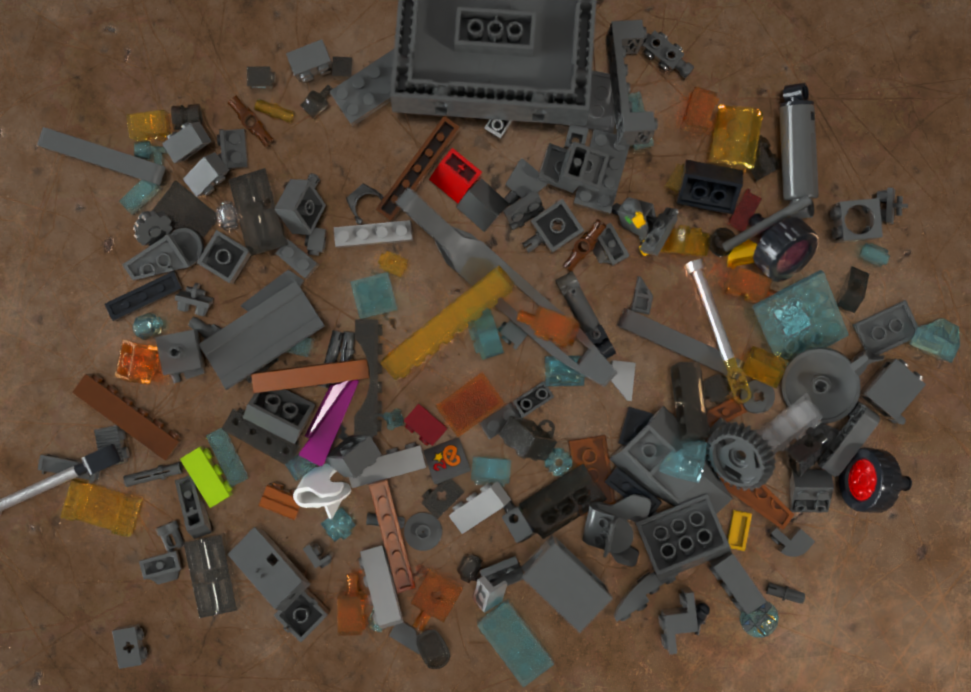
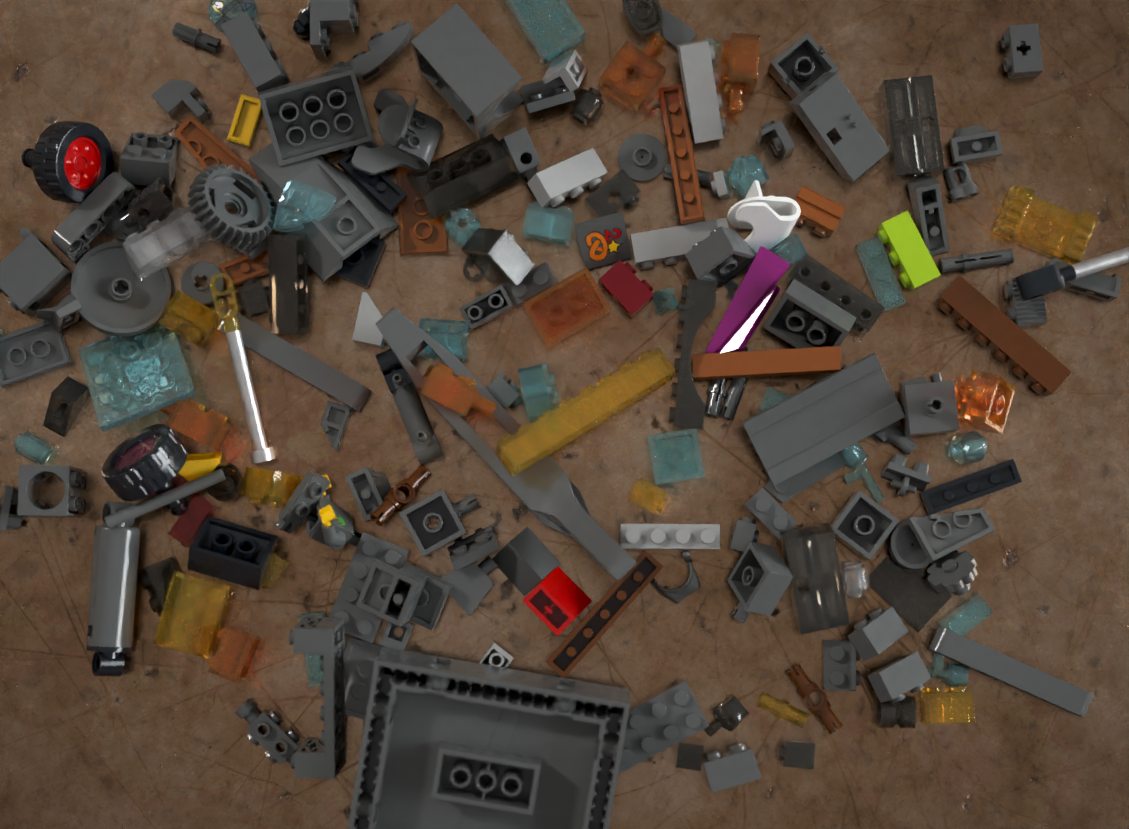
camera: 170 degrees left, 5 degrees down
none -> light grey plate [711,170,731,200]
none -> clear light blue piece [841,442,885,503]

